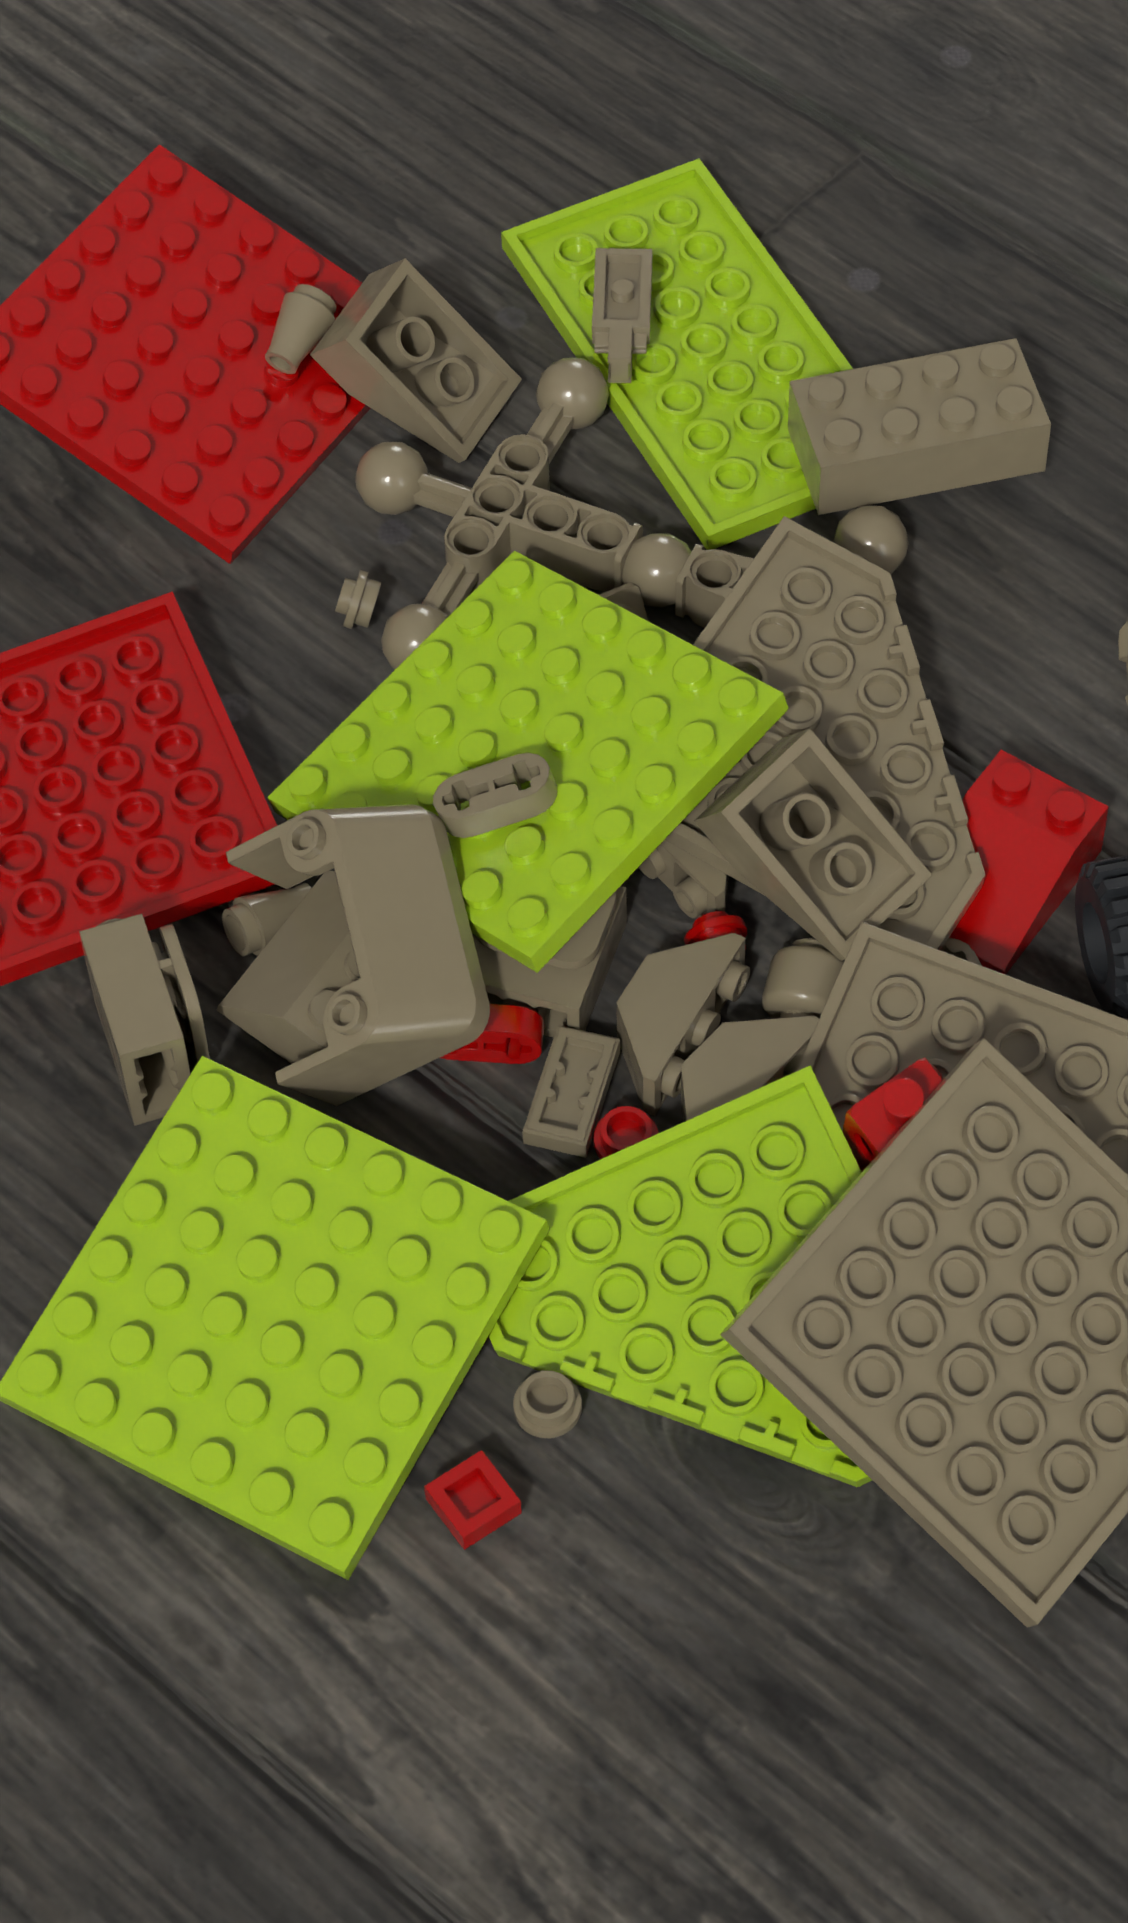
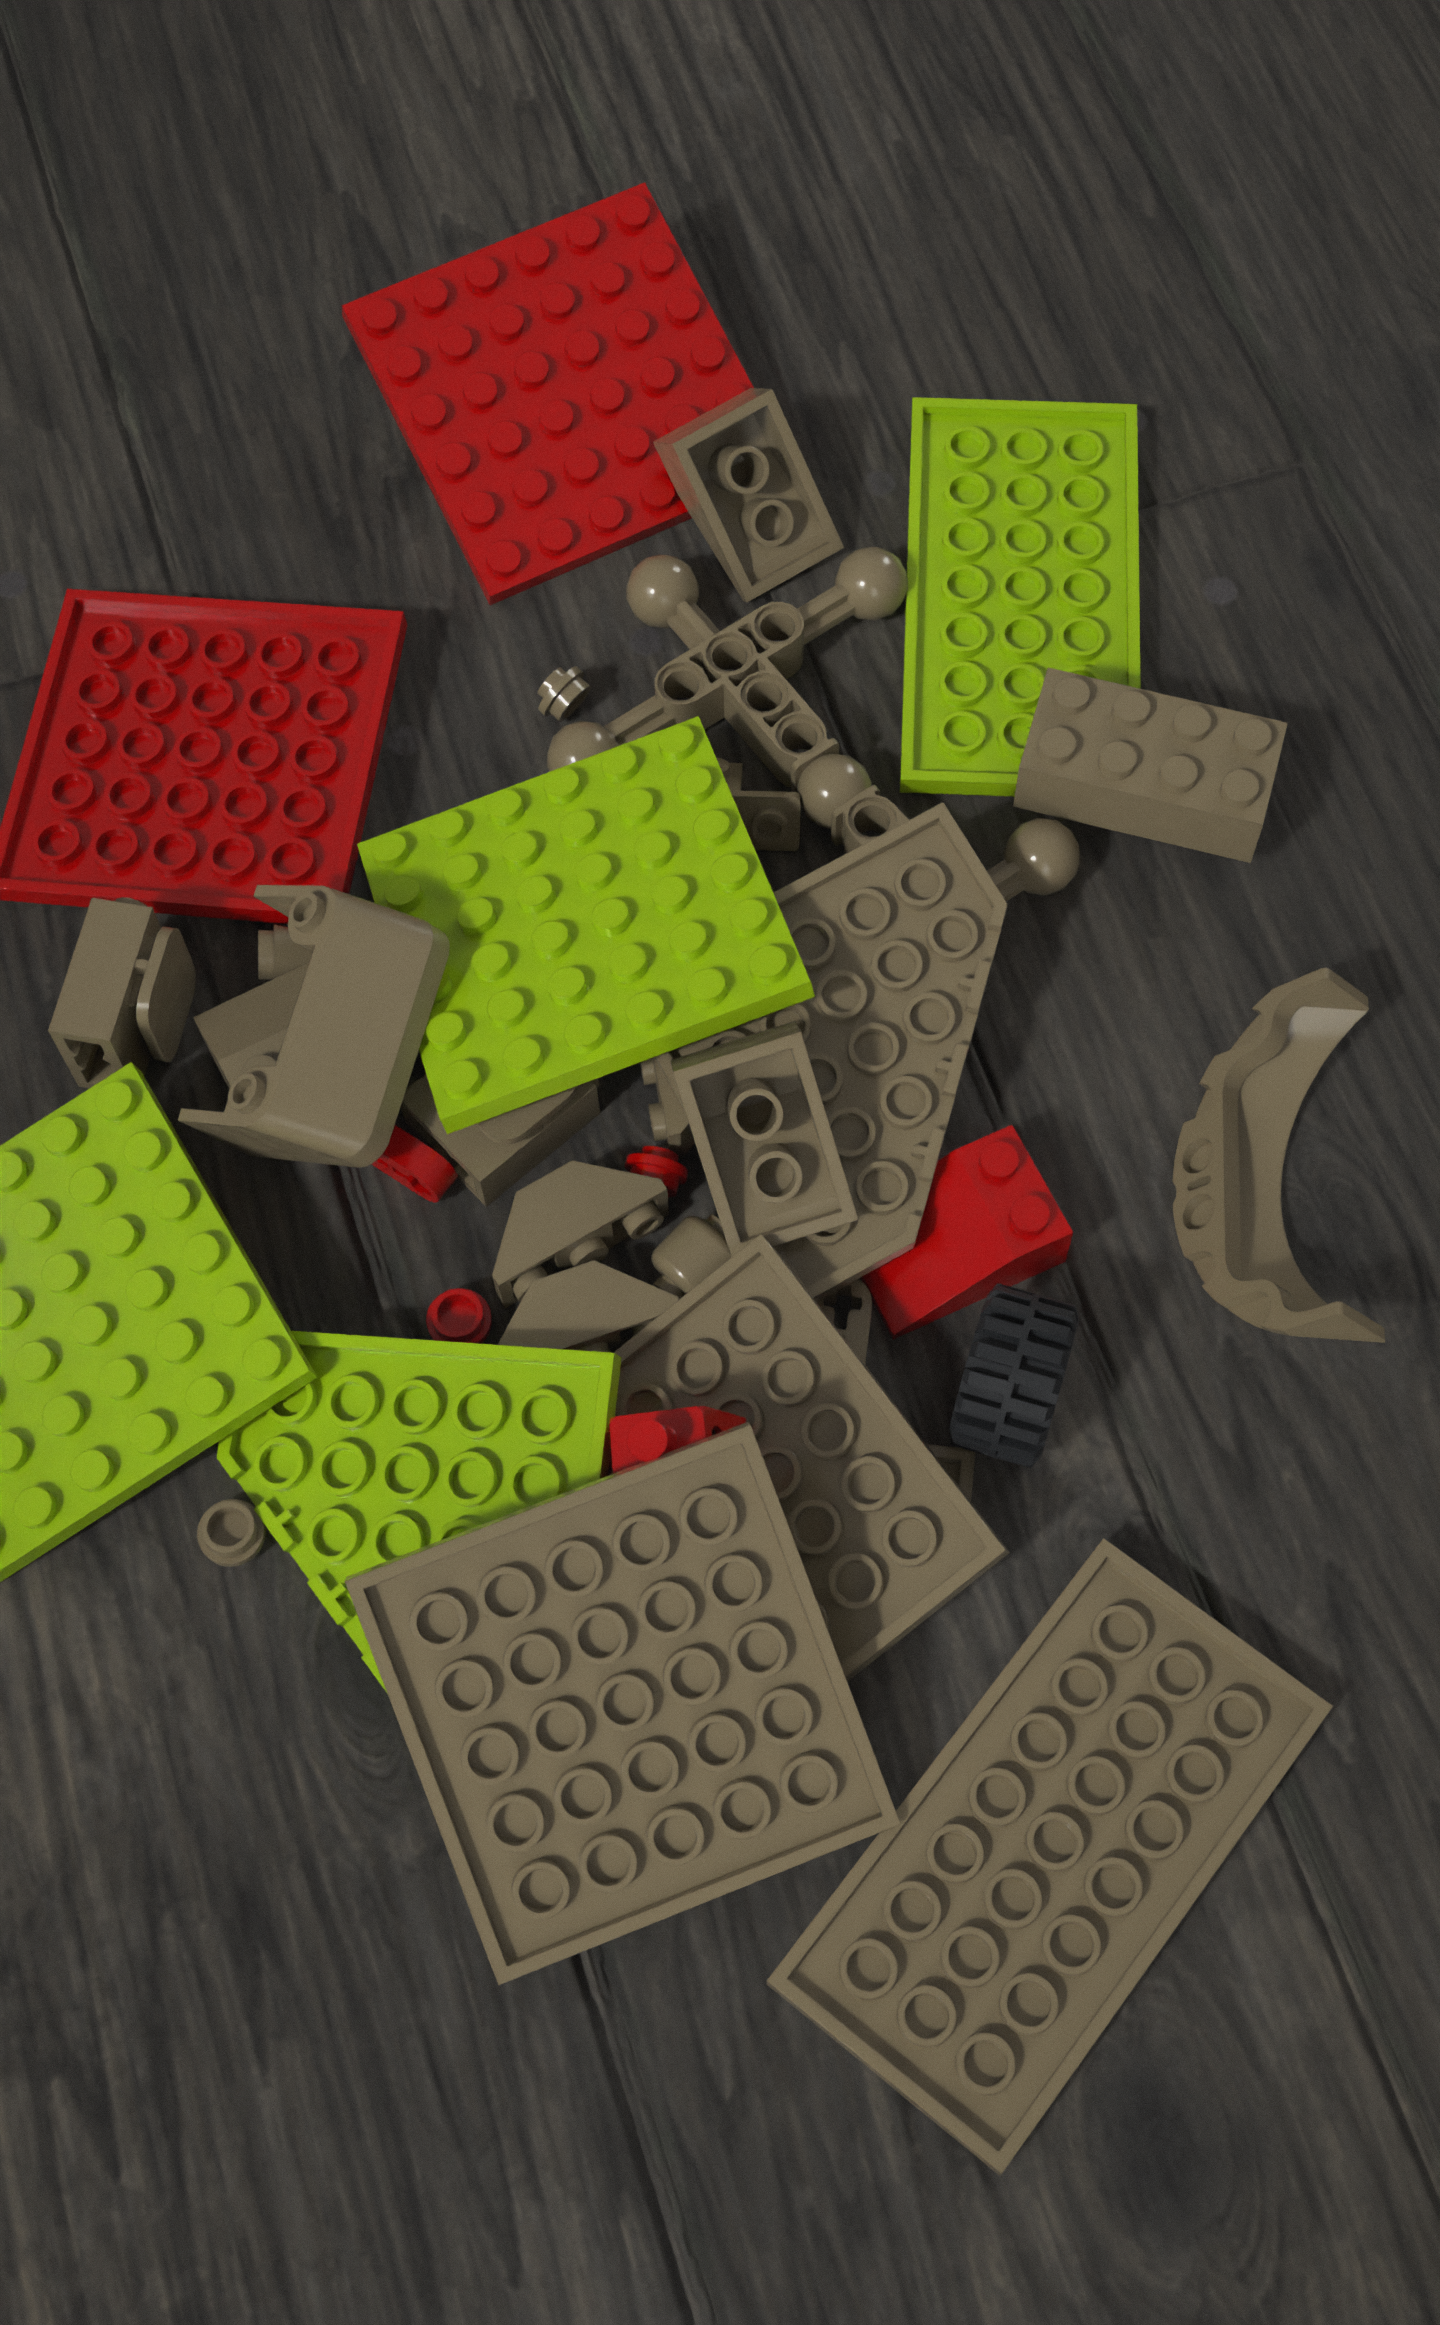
camera: 30 degrees right, 10 degrees up
dark tan cone [265,284,337,374] -> none
red plate [424,1450,522,1550] -> none
dark tan beam [433,753,557,838] -> none
dark tan plate [522,1025,620,1158] -> none
dark tan hinge [592,248,652,383] -> none

